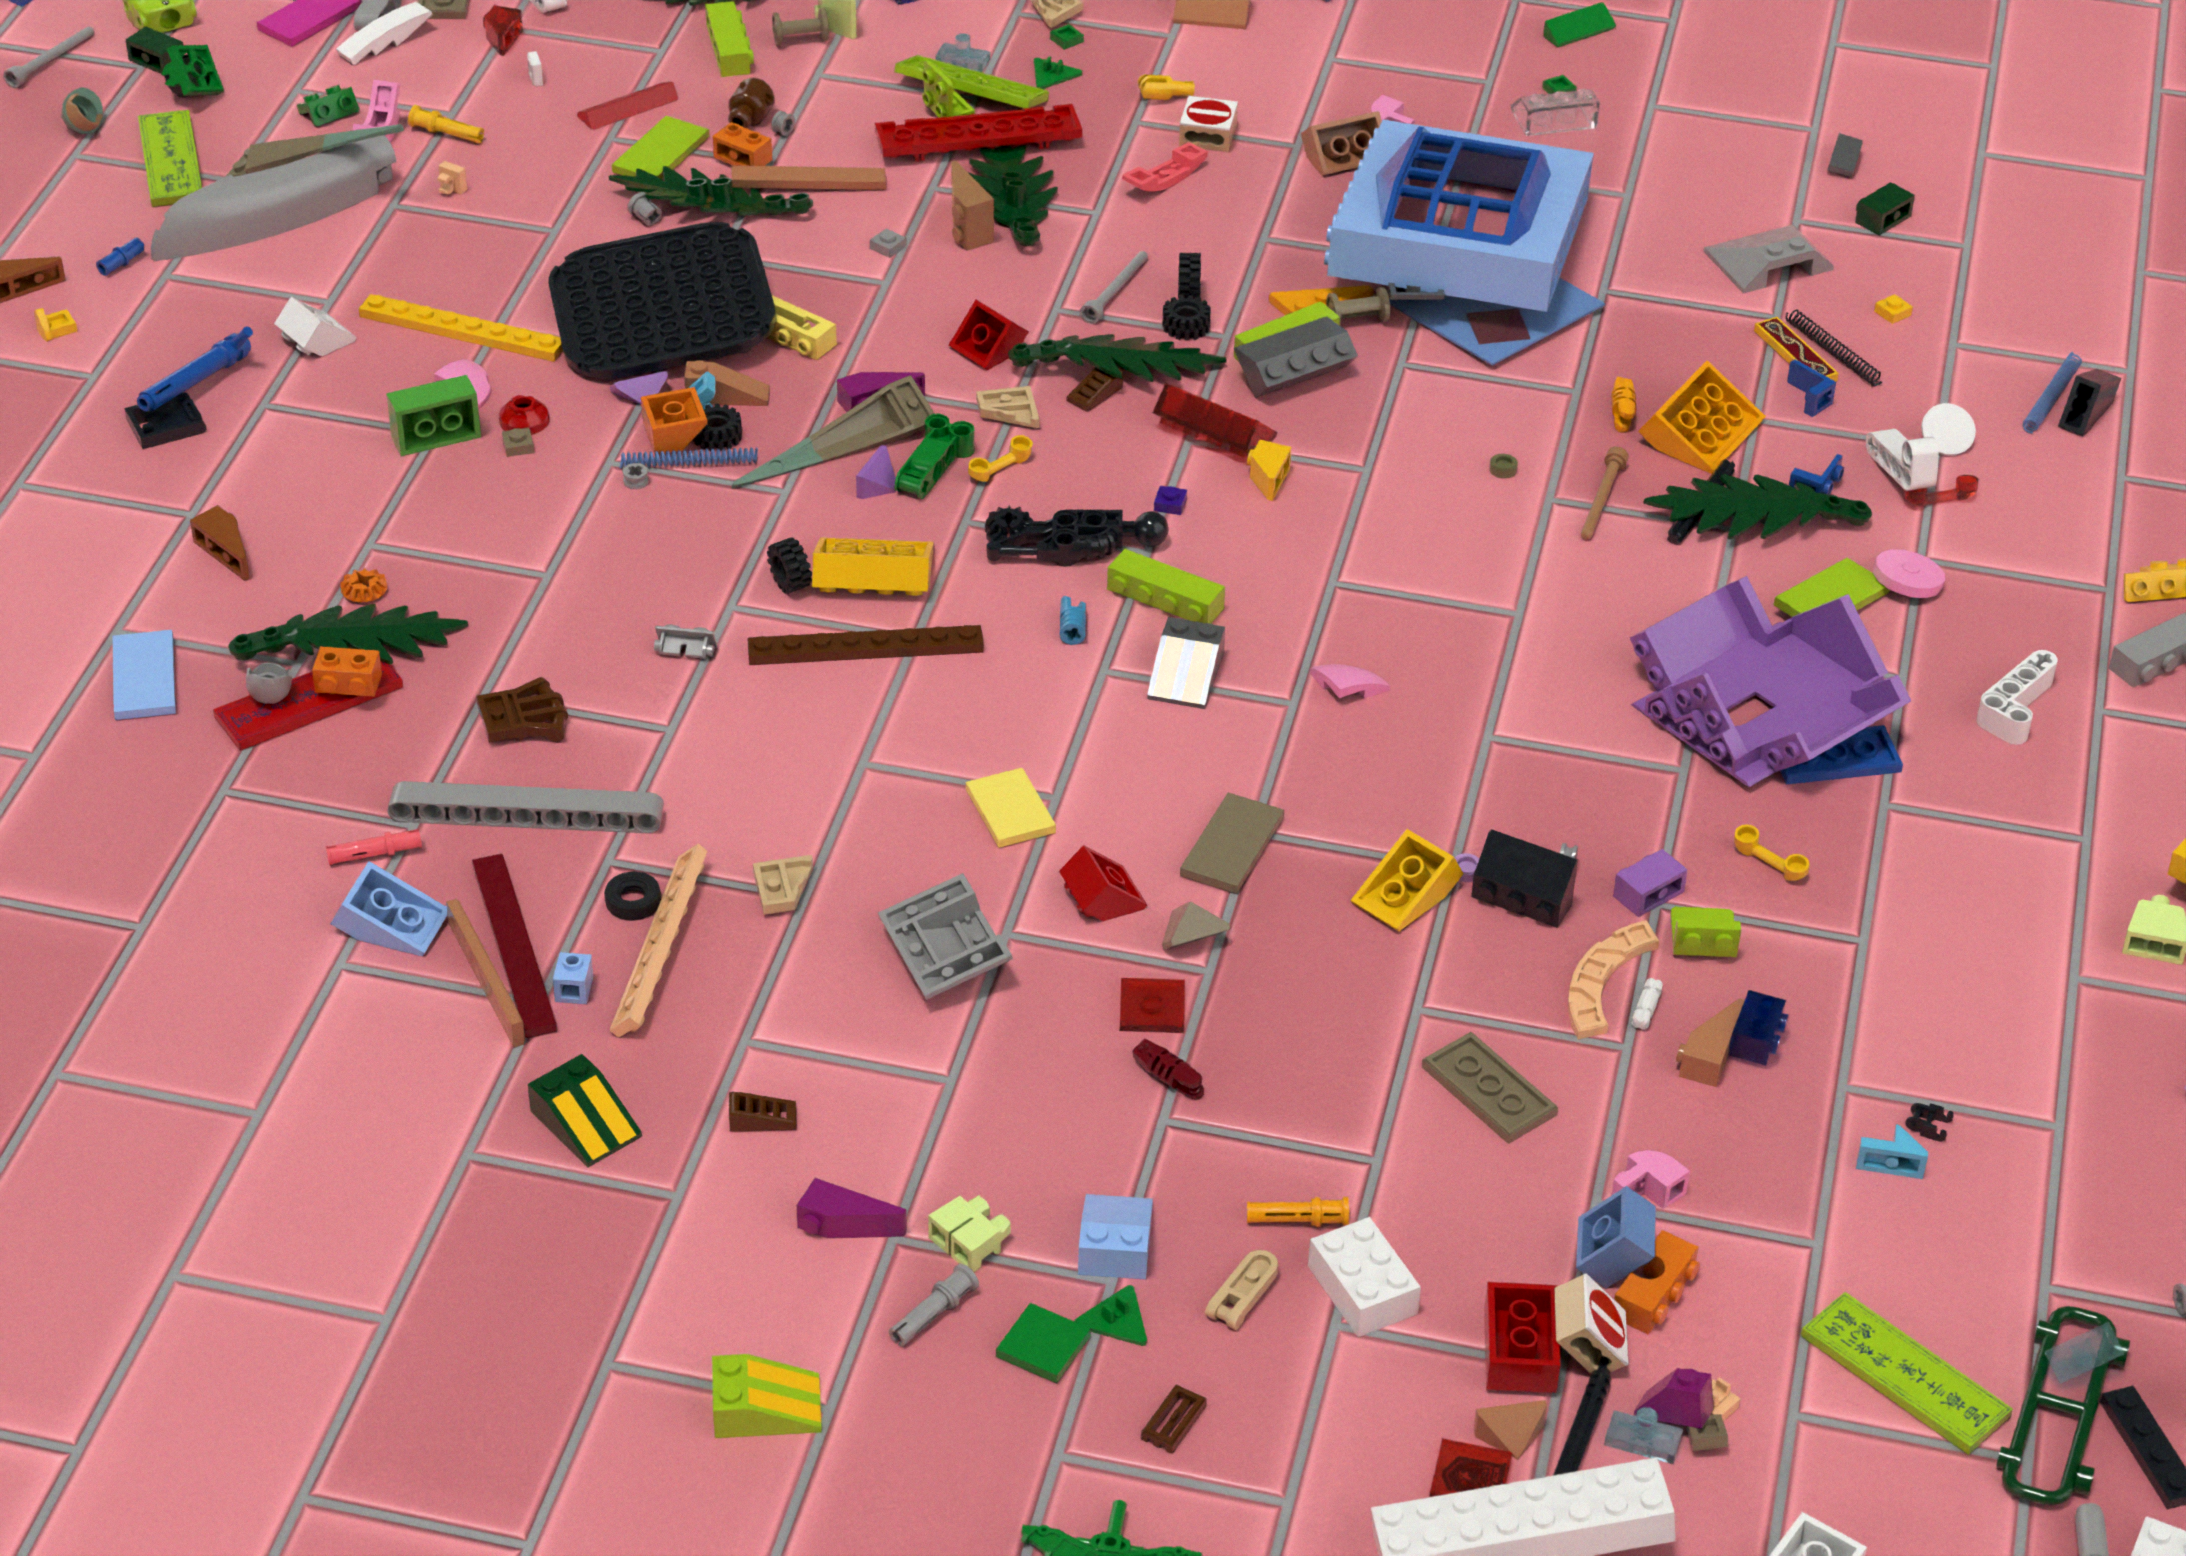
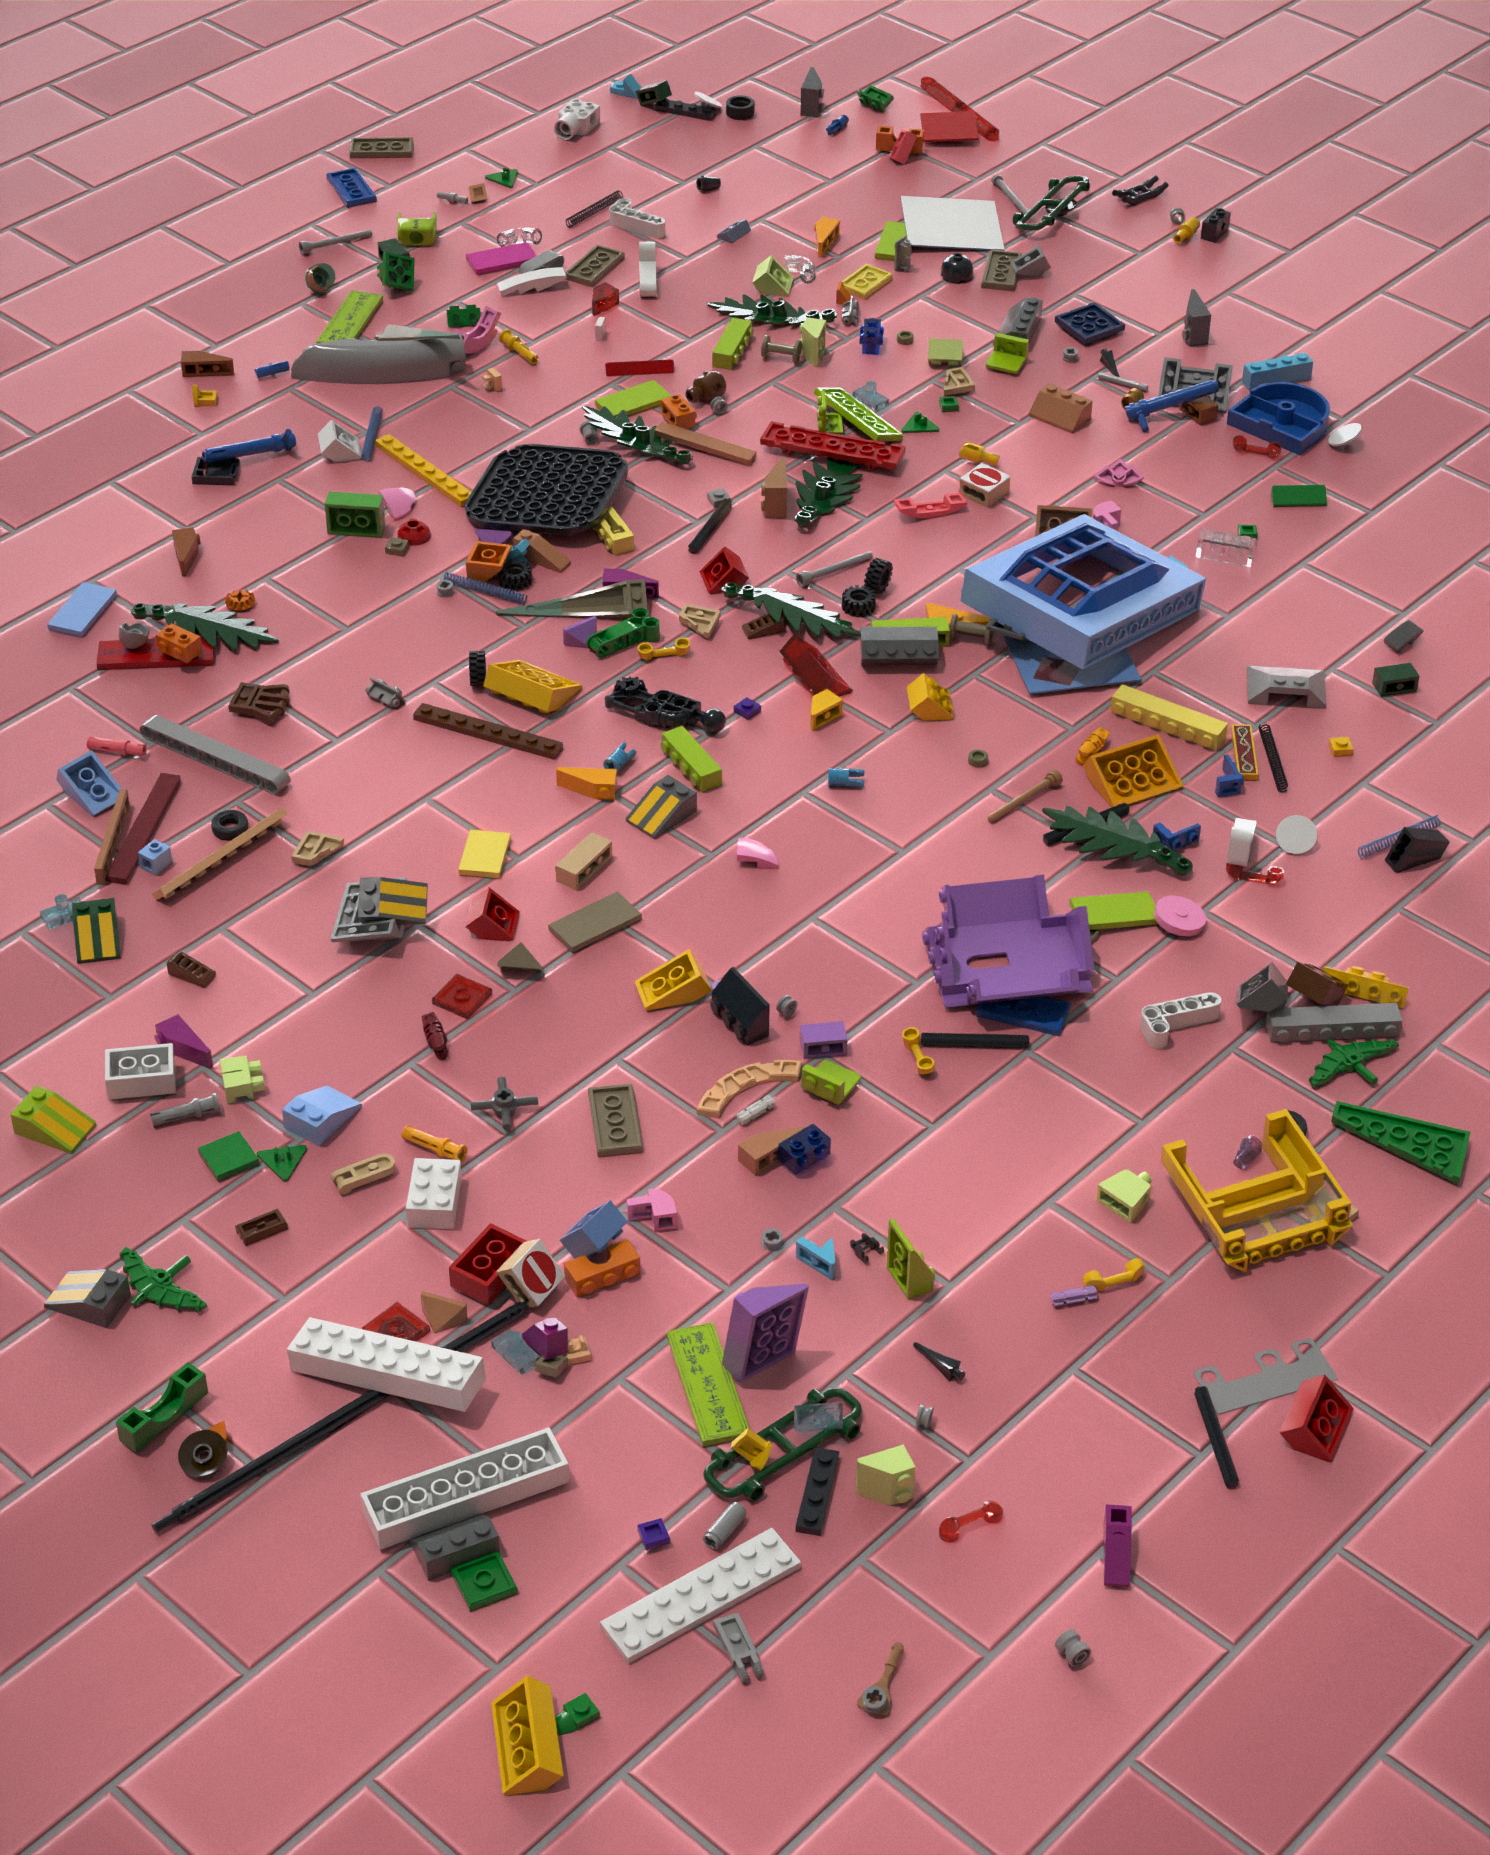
camera: 30 degrees right, 0 degrees up
none -> clear light blue tile [40,894,81,930]
none -> white brick [105,1043,176,1100]
none -> dark grey slope [358,877,428,925]
none -> medium blue piece [361,406,383,461]
none -> dark grey bar [470,1077,538,1130]
none -> tan brick [555,832,612,890]
none -> light orange slope [556,767,617,800]
none -> black axle [688,498,732,553]
none -> medium lavender slope [722,1284,809,1382]
none -> yellow tile [731,1428,773,1471]
none -> light grey bush [761,1228,783,1251]
none -> dark azure hinge [828,768,865,787]
none -> lime slope [886,1218,936,1299]
none -> yellow slope [906,673,954,721]
none -> black piece [913,1342,966,1382]
none -> black axle [921,1032,1029,1048]
none -> bright pink brick [1094,459,1144,486]
none -> light yellow brick [1110,684,1228,751]
none -> dark grey slope [1236,962,1288,1012]
none -> reddish brown piece [1285,962,1349,1006]

